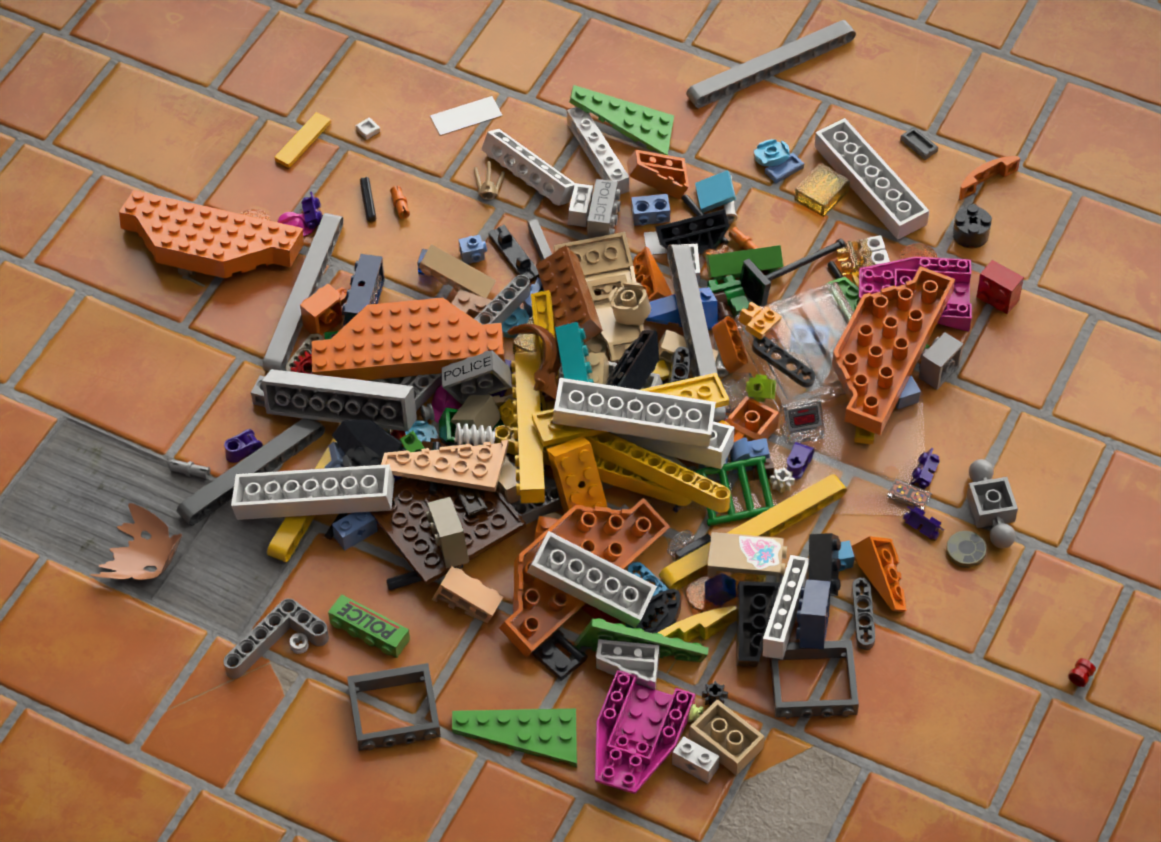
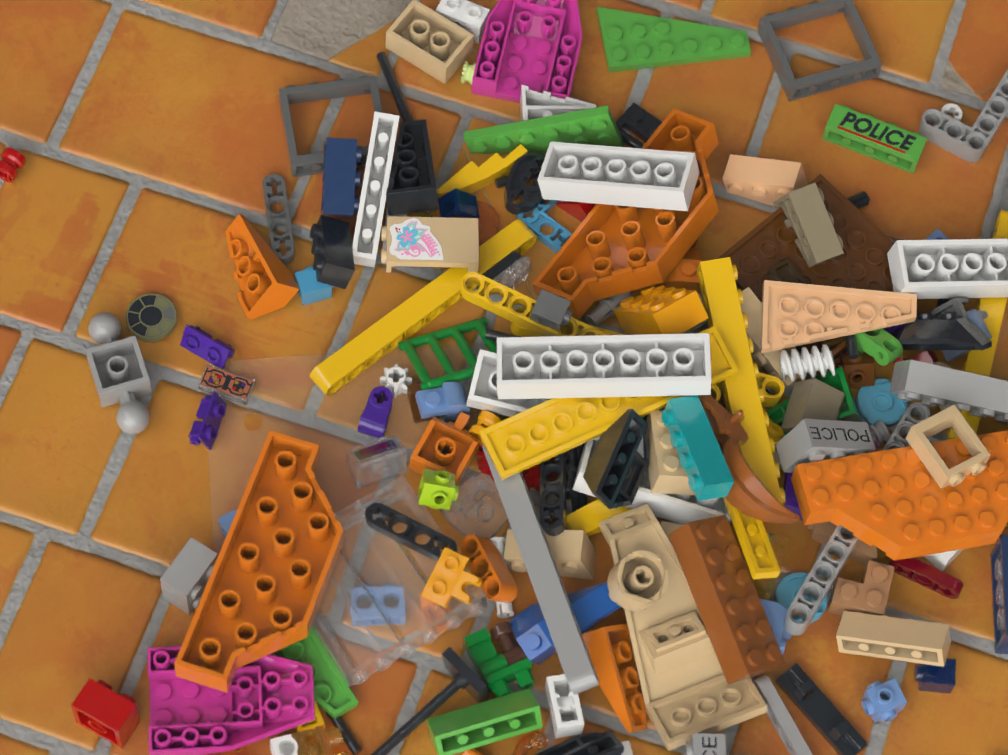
camera: 165 degrees right, 10 degrees up
black gear [702,681,728,706] -> none
none -> black bar [376,52,413,122]
none -> dark grey brick [530,289,573,332]
none -> tan window [906,404,990,489]

